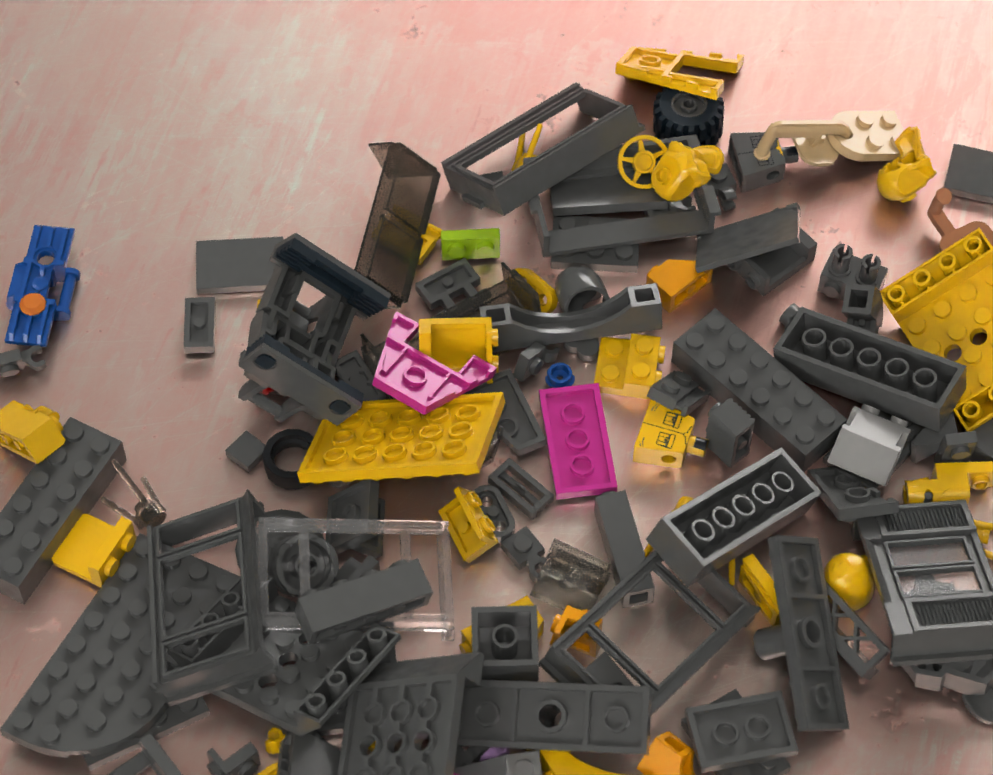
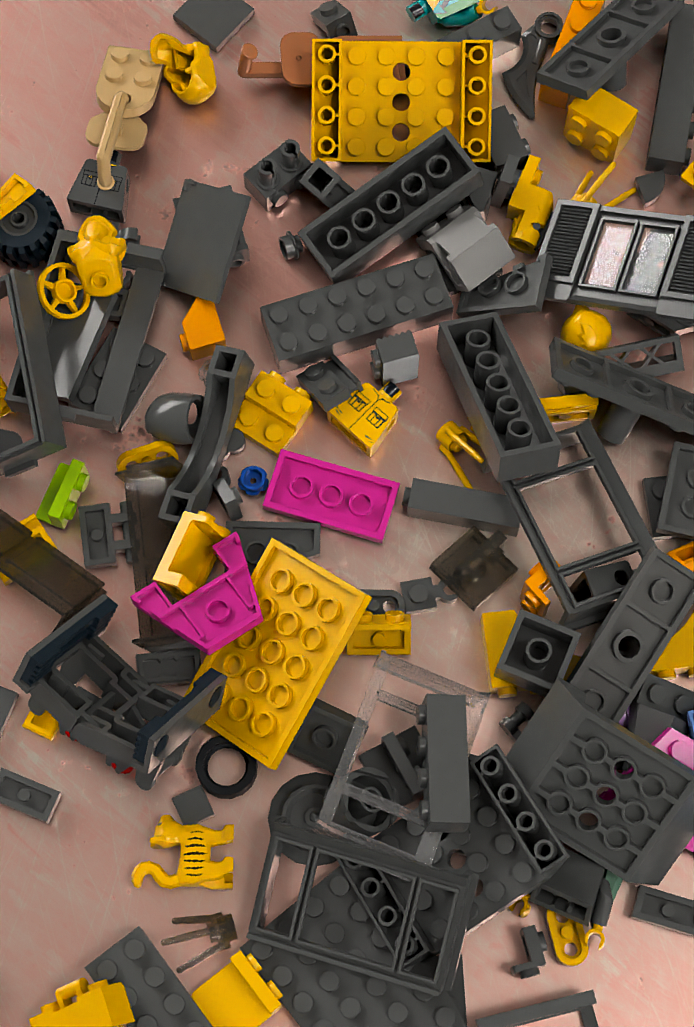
camera: 65 degrees left, 15 degrees up
dark grey tile [488,458,554,520] -> none
none -> yellow animal [131,815,234,890]

